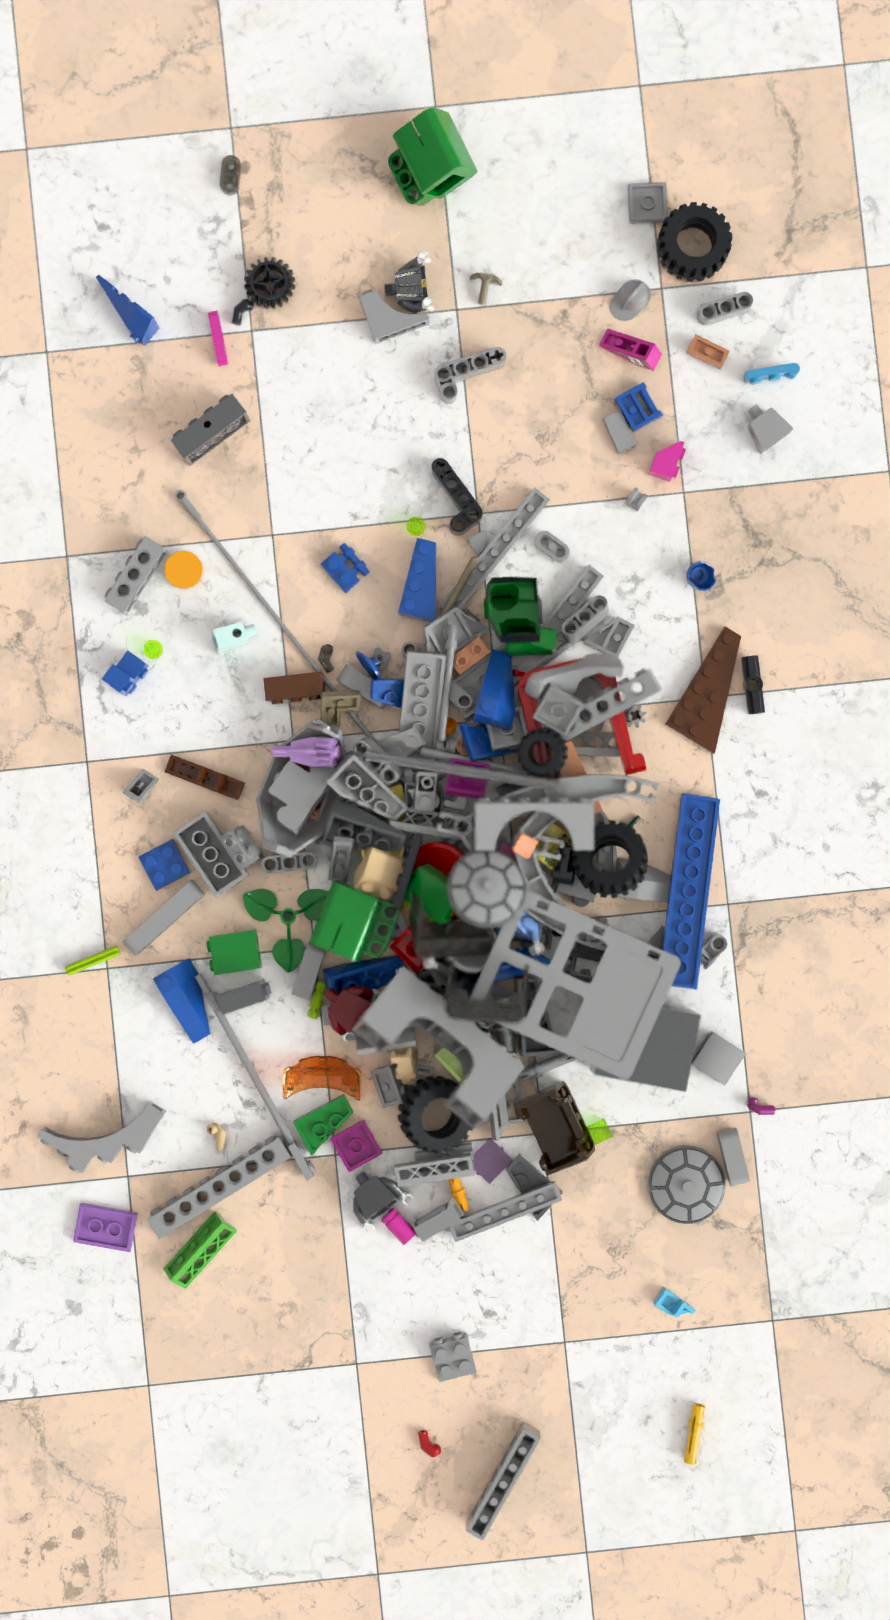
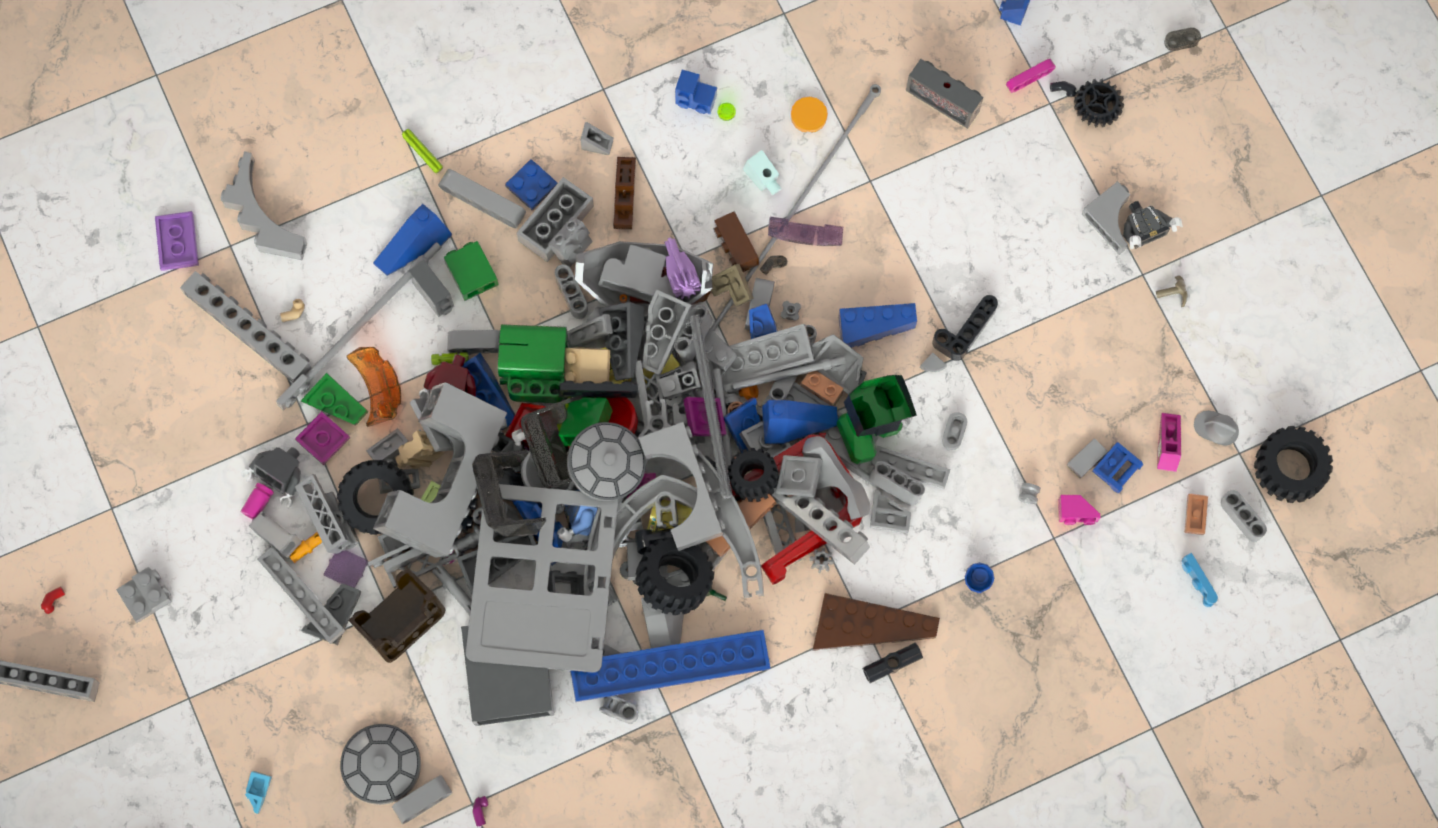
camera: 65 degrees right, 15 degrees down
light grey brick [104,536,167,615] -> none
bright green fence [163,1212,237,1289] -> none
green plant [243,889,328,972] -> none
blue plate [321,543,370,593] -> none
blue dish [355,651,381,679] -> none
green piece [388,107,478,206] -> none
clear neon green plate [407,517,426,536] -> none
light grey beam [435,347,506,404] -> none
light grey plate [439,488,550,610] -> none
dark tan piece [440,557,477,616] -> none
slope [511,832,538,859] -> none
clear neon green tile [587,1118,613,1145] -> none
light grey tile [628,182,668,224] -> none
light grey slope [692,1031,746,1085] -> none
light grey torso [747,404,793,454] -> none
none -> clear purple slope [768,216,843,246]

